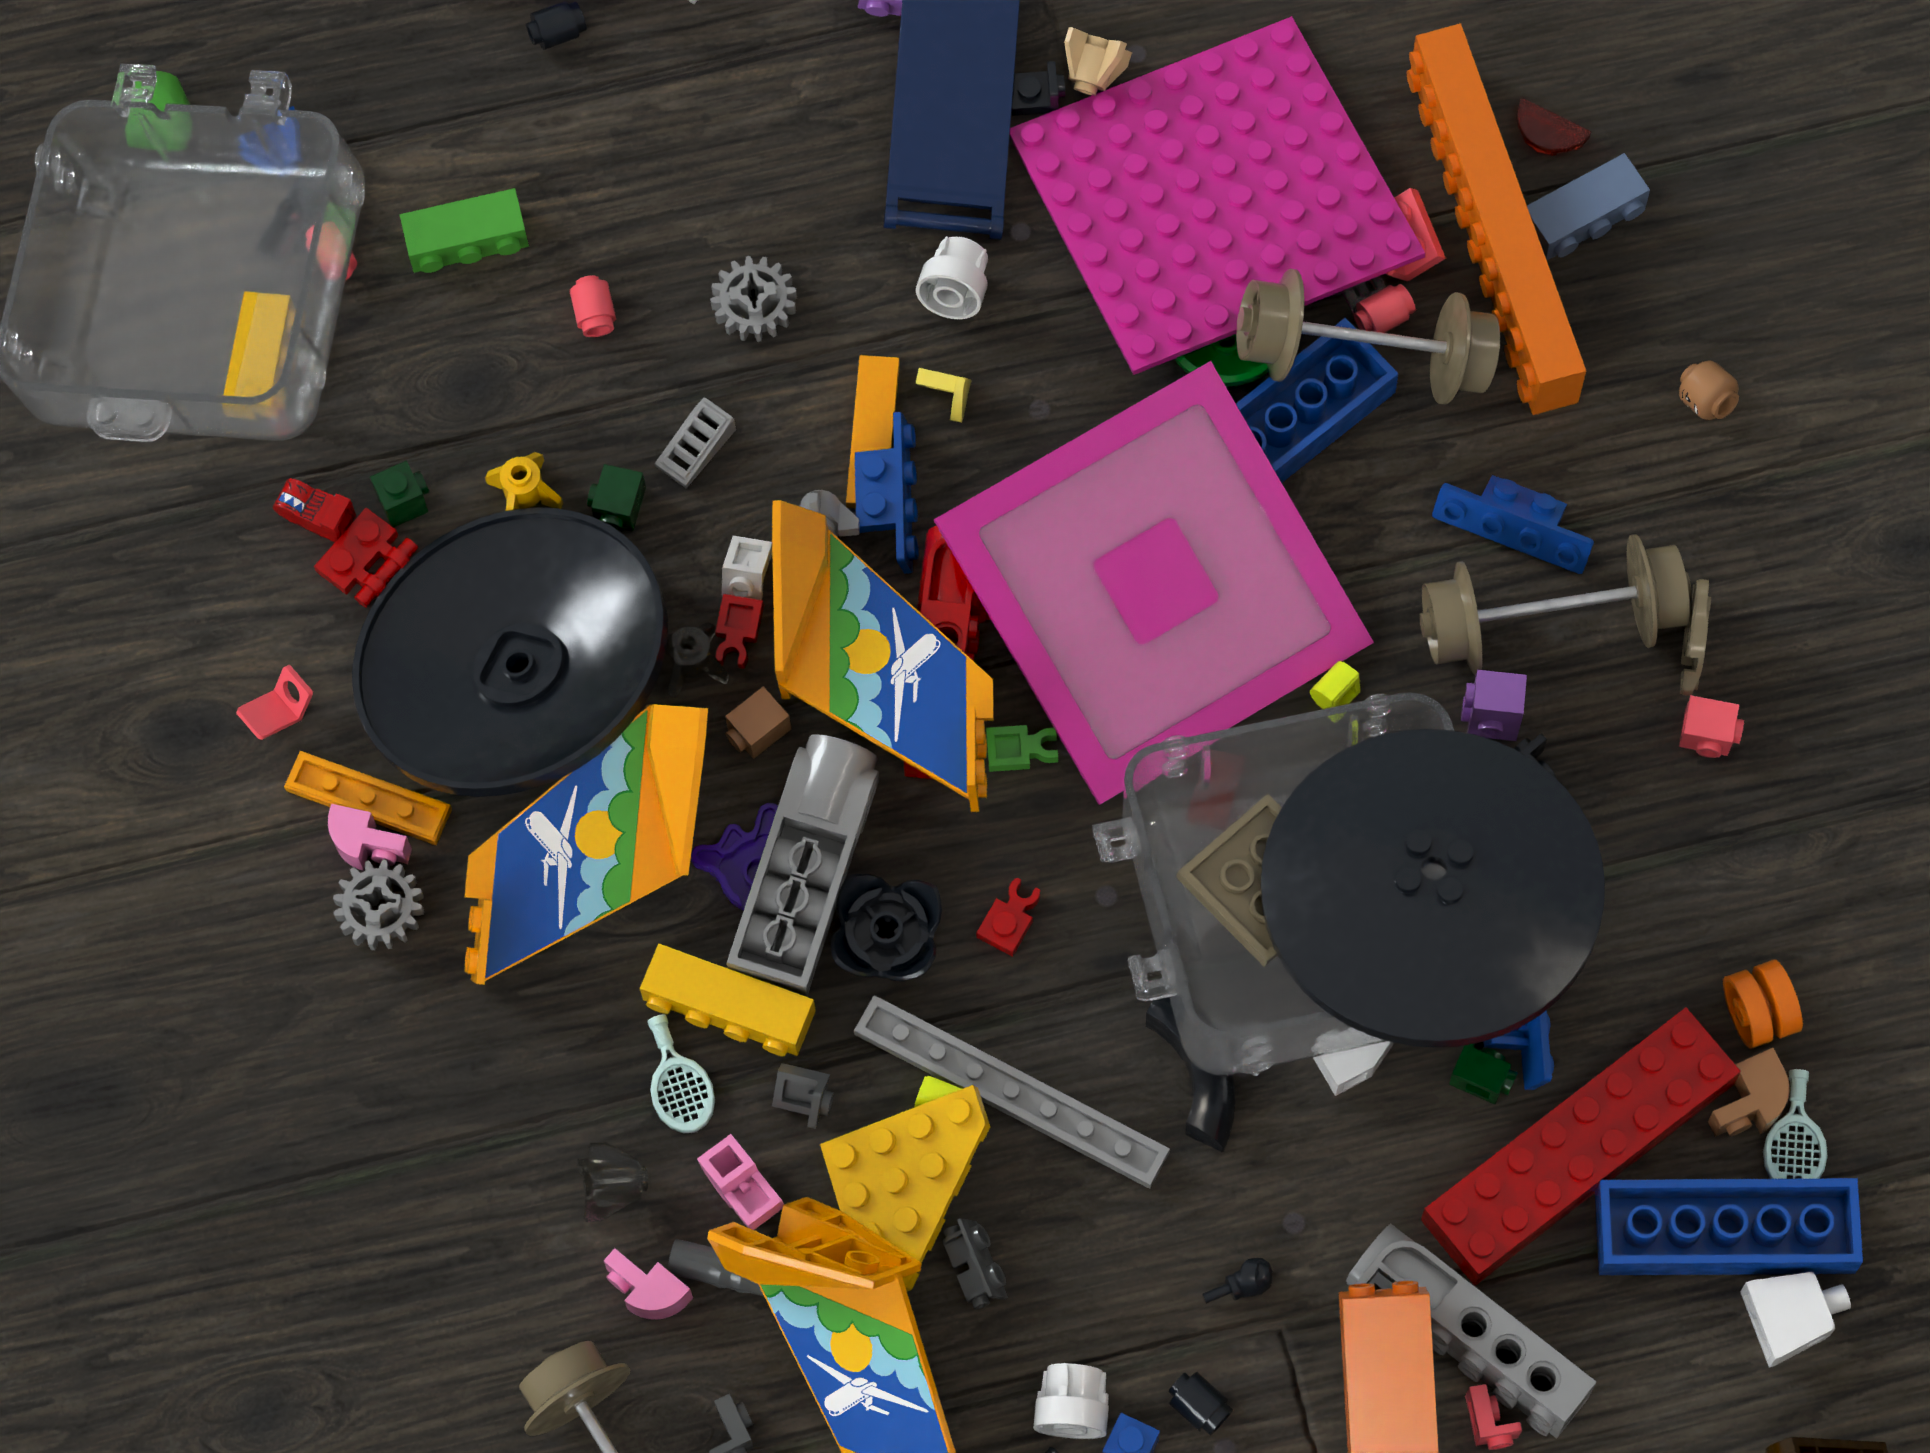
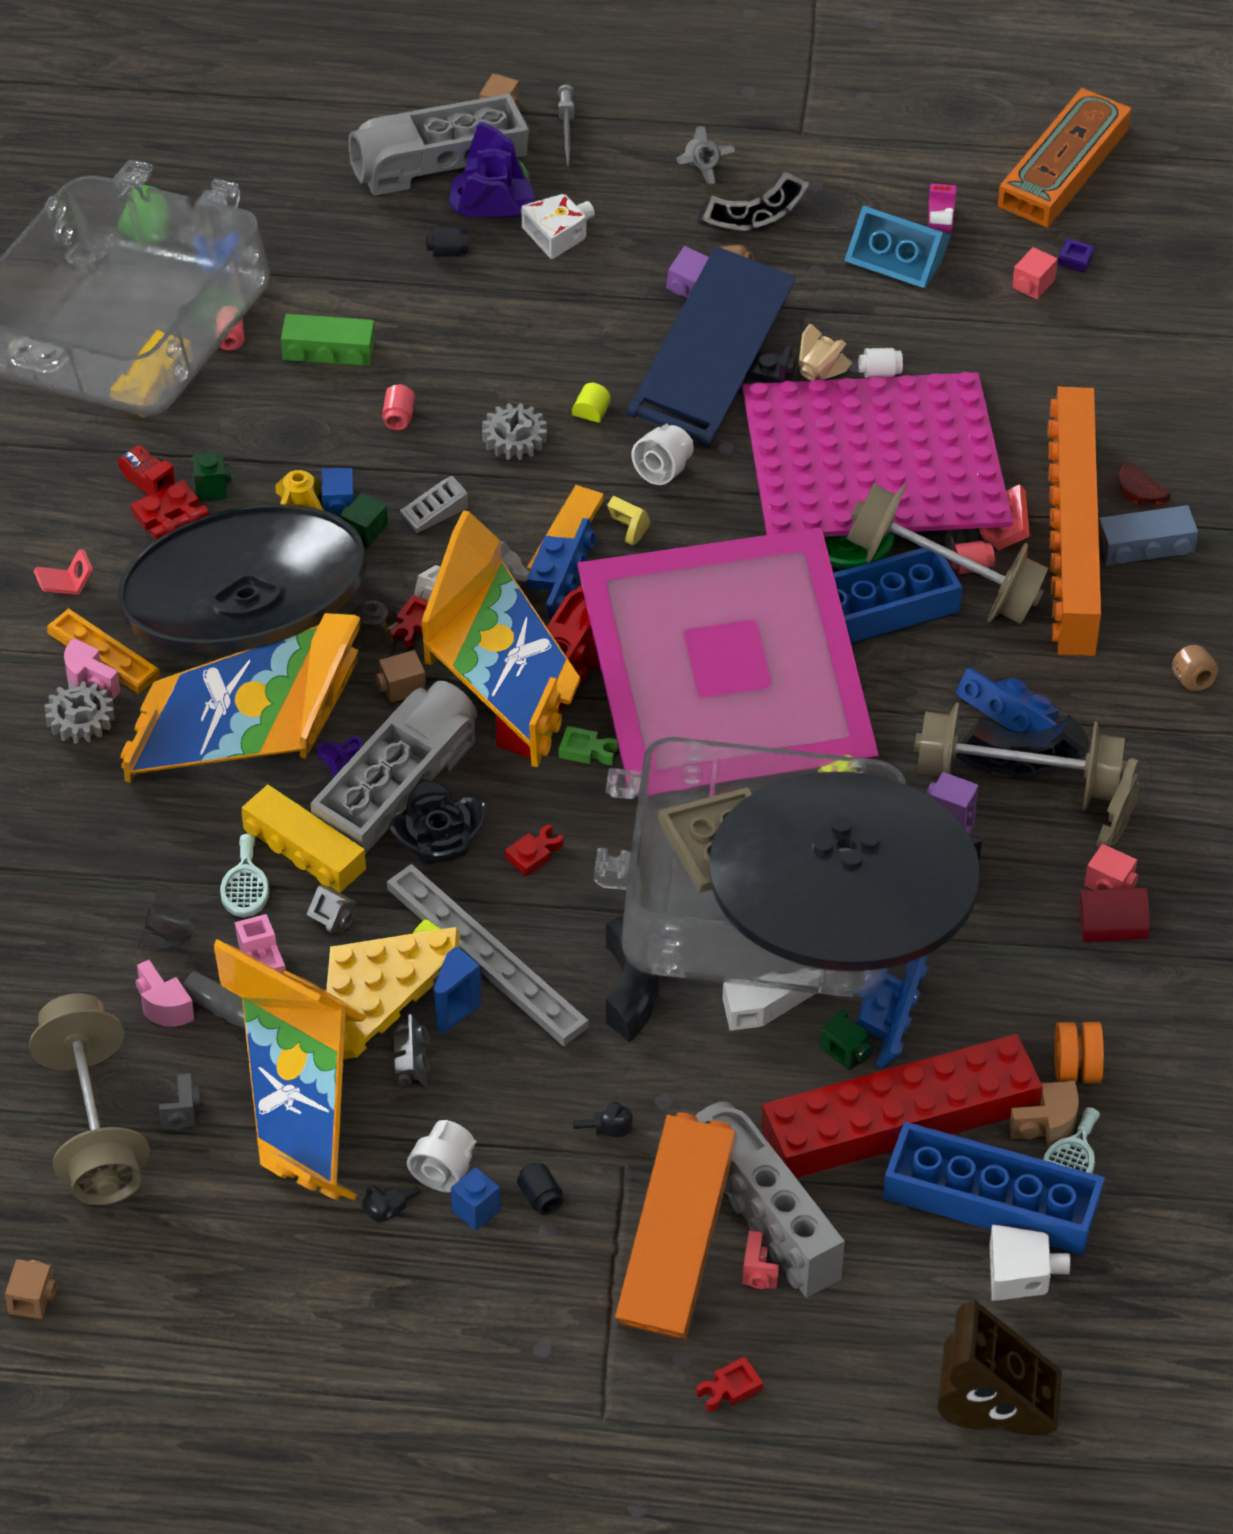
camera: 15 degrees right, 20 degrees down
none -> blue brick [322,468,354,516]
none -> blue tile [434,946,481,1033]
none -> neon yellow brick [572,383,610,423]
none -> white brick [858,348,903,378]
none -> black brick [956,715,1089,778]
none -> dark red brick [1078,888,1149,942]

